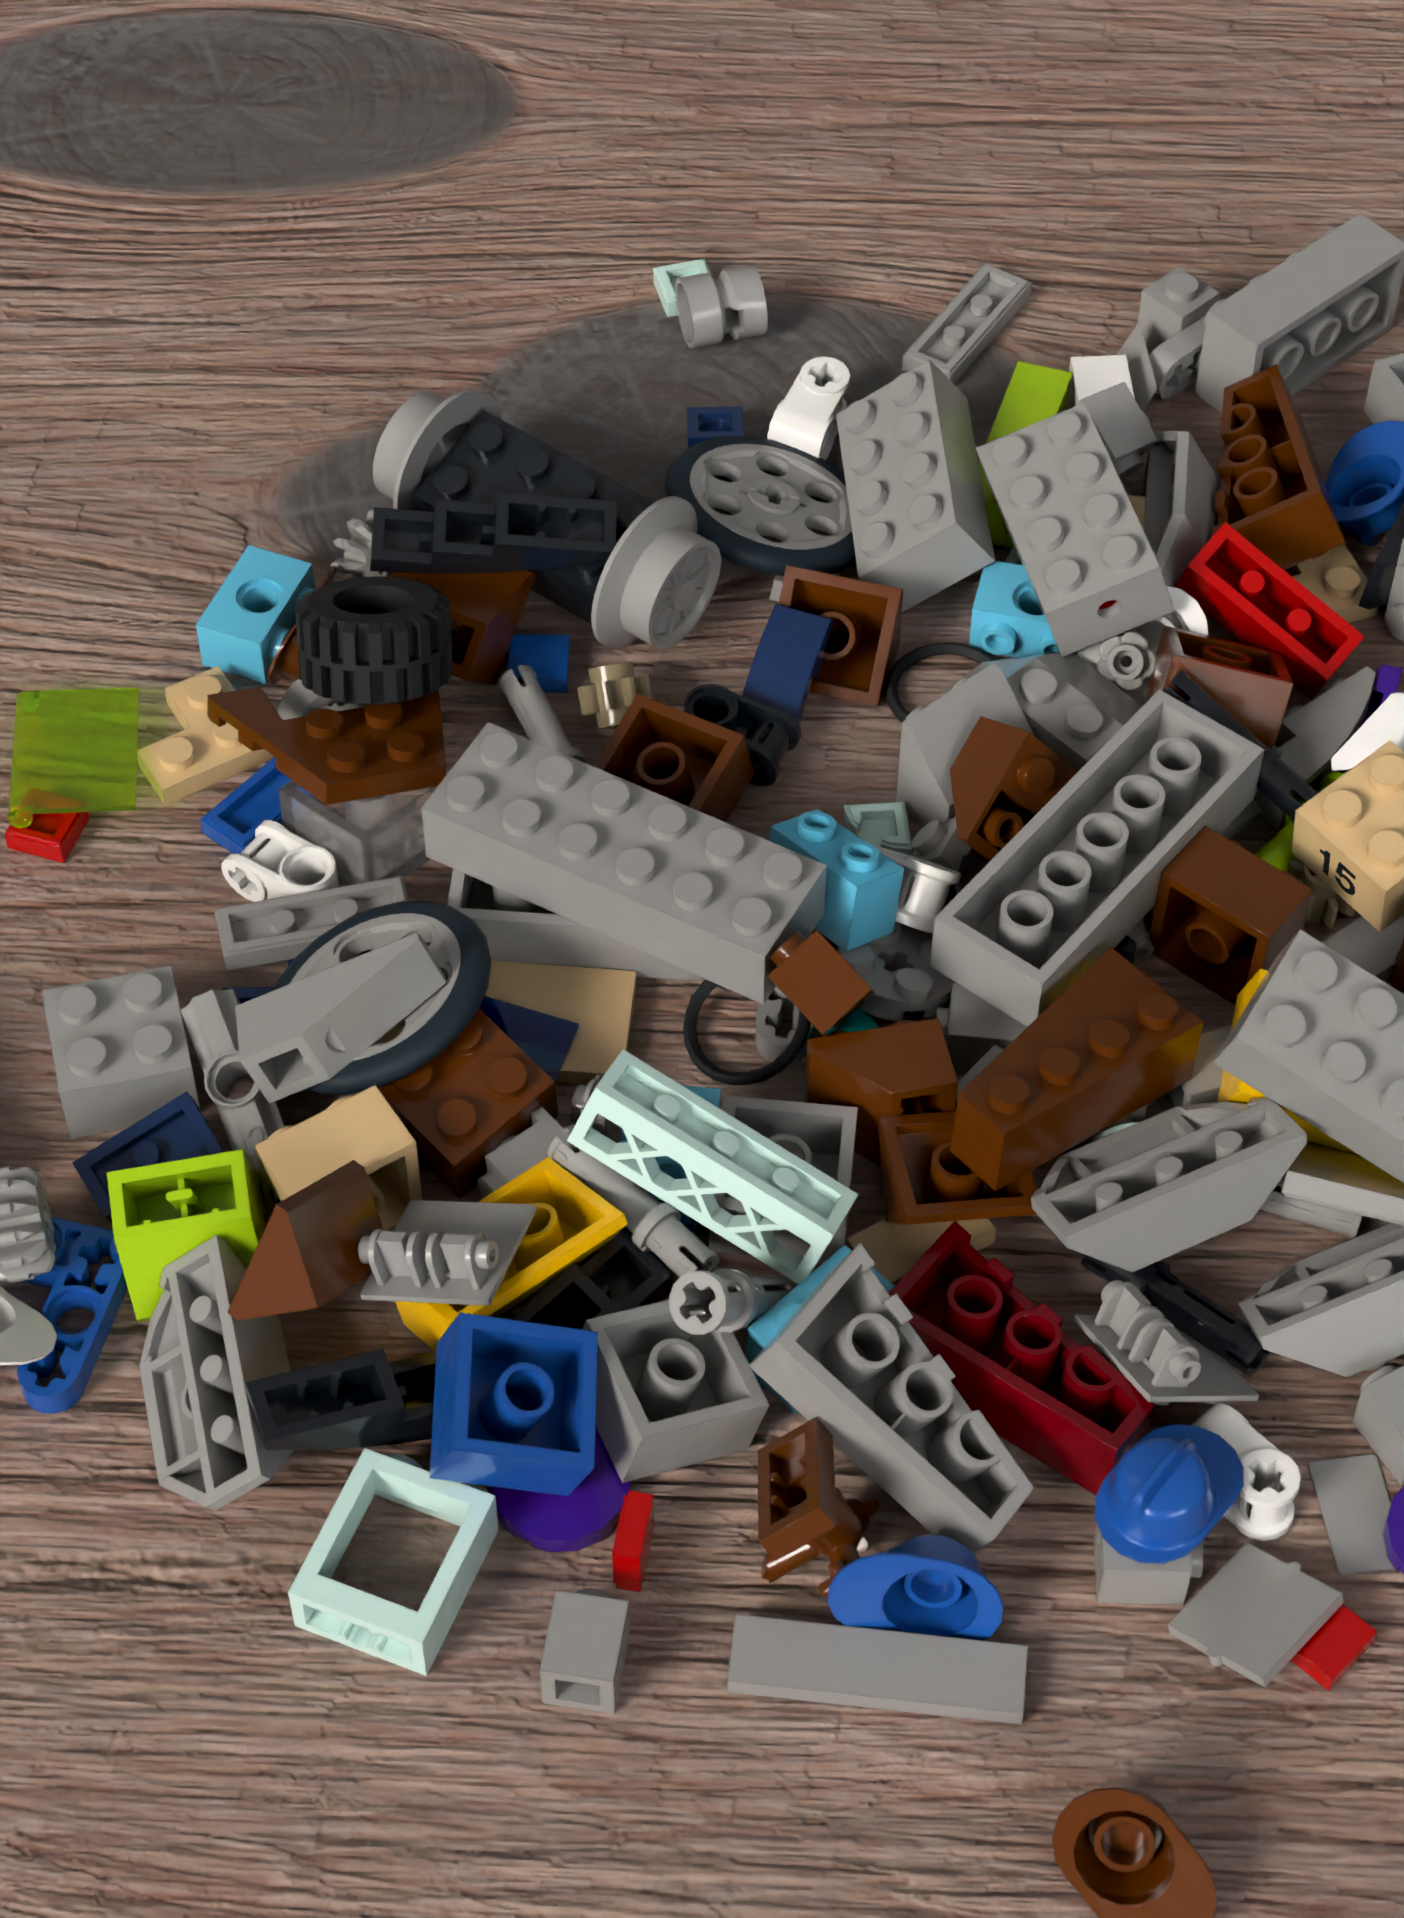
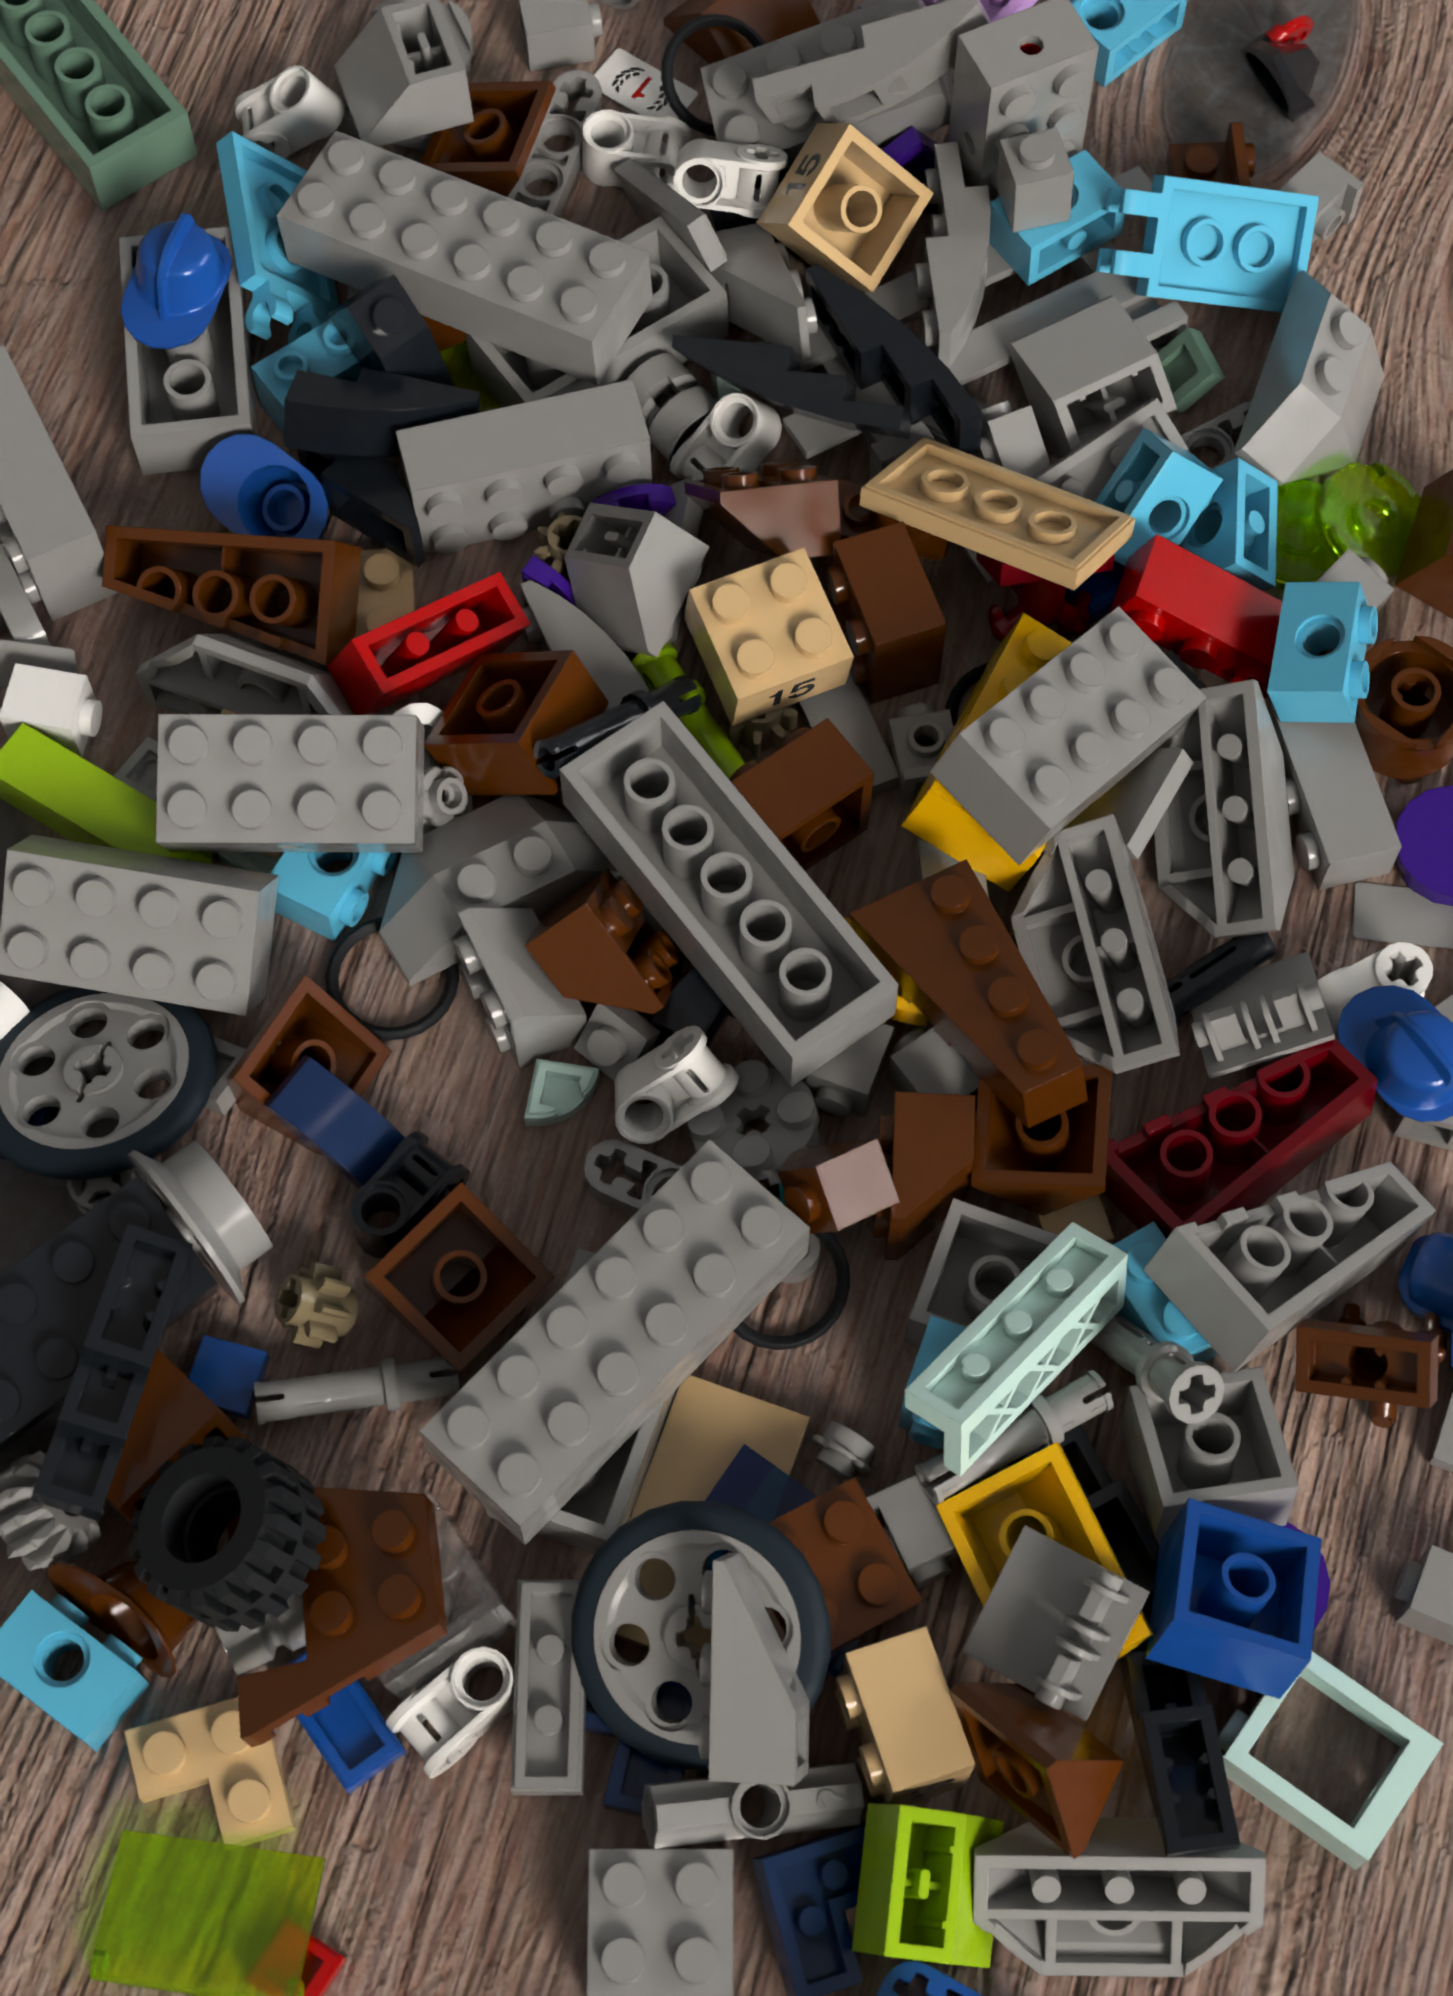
camera: 75 degrees left, 15 degrees up
red tile [612,1490,654,1592] -> none
medium azure brick [769,809,904,952] -> none
light grey brick [1074,381,1158,479] -> none

